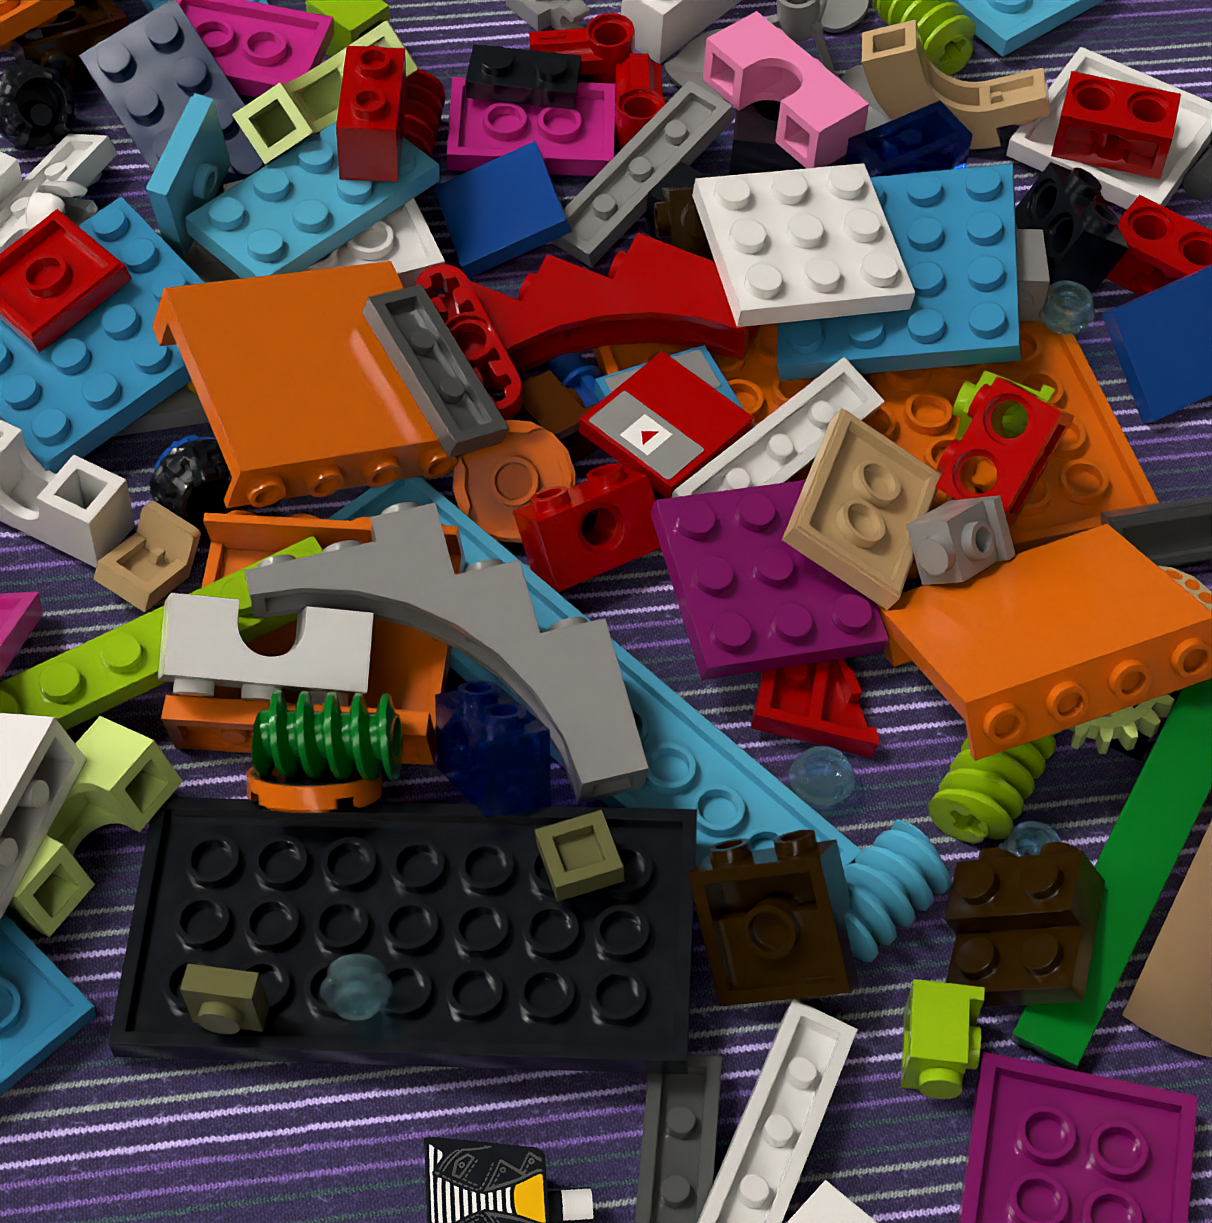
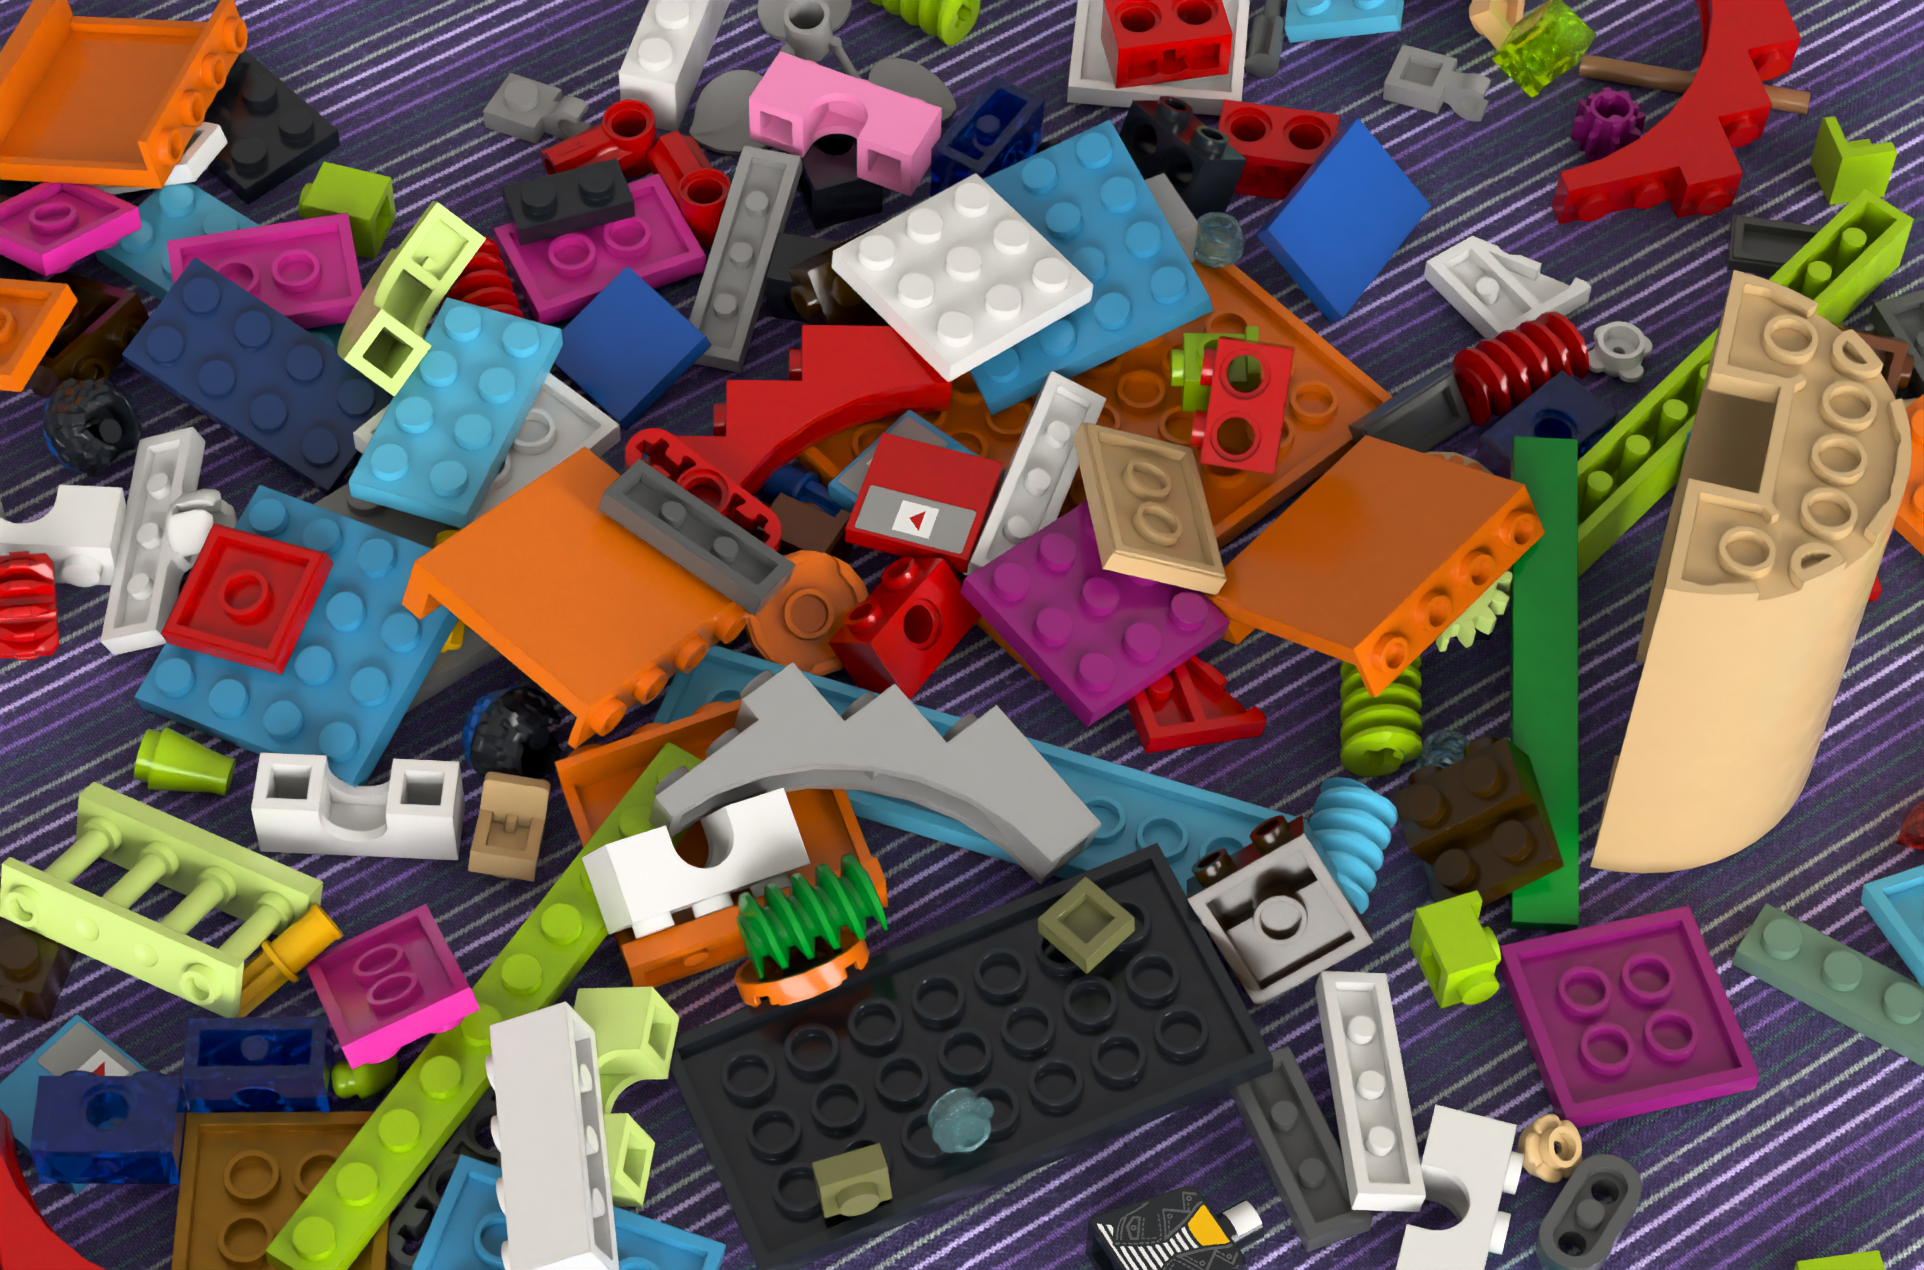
camera: 25 degrees left, 0 degrees up
medium azure plate [146,93,231,258] -> none
red brick [336,46,407,182] -> none
clear blue brick [435,680,551,818] -> none
clear light blue plate [788,746,855,810] -> none
tan arch [862,19,1050,149] -> none
light grey brick [906,495,1016,585] -> none

